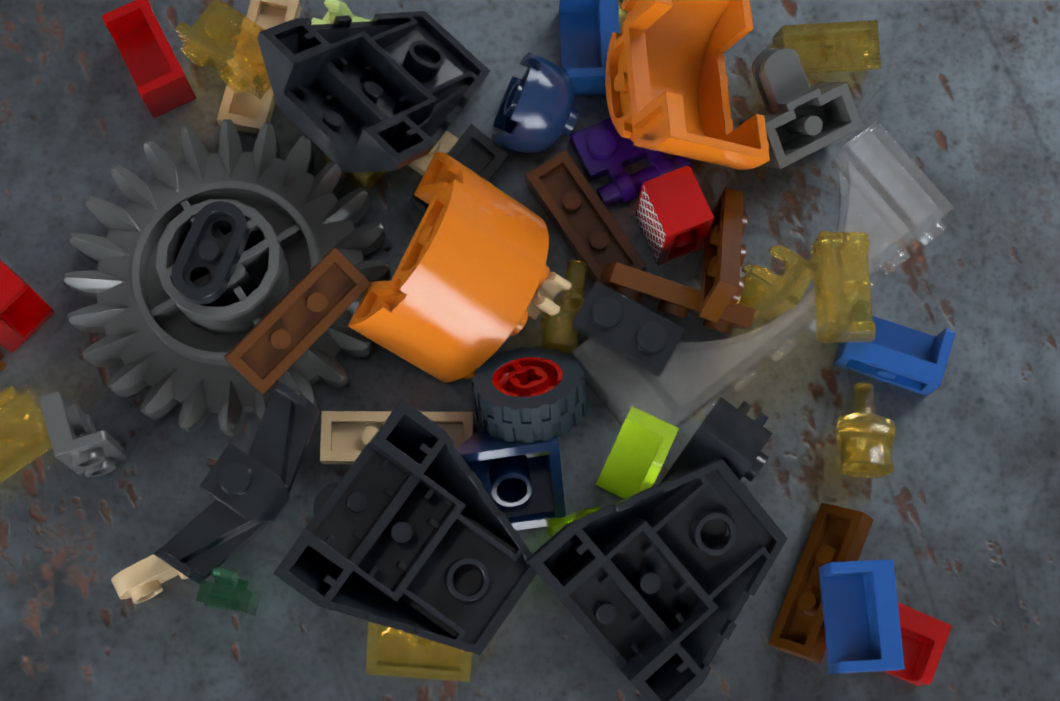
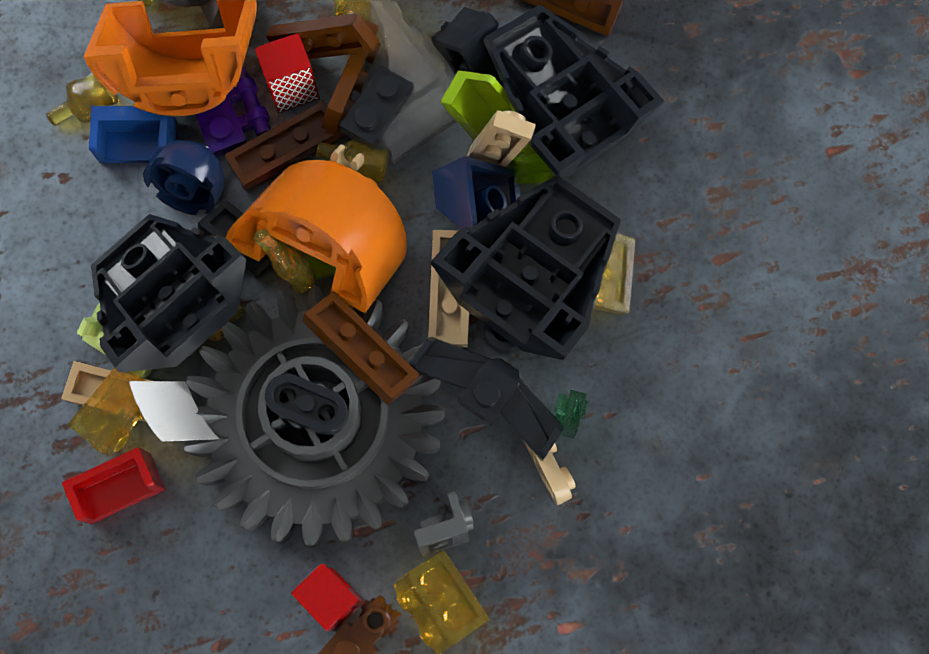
camera: 85 degrees left, 0 degrees up
black wheel [471,346,587,444] -> none
none -> white sticker [129,381,219,442]
none -> clear yellow piece [253,229,316,293]
none -> tan plate [467,110,536,167]

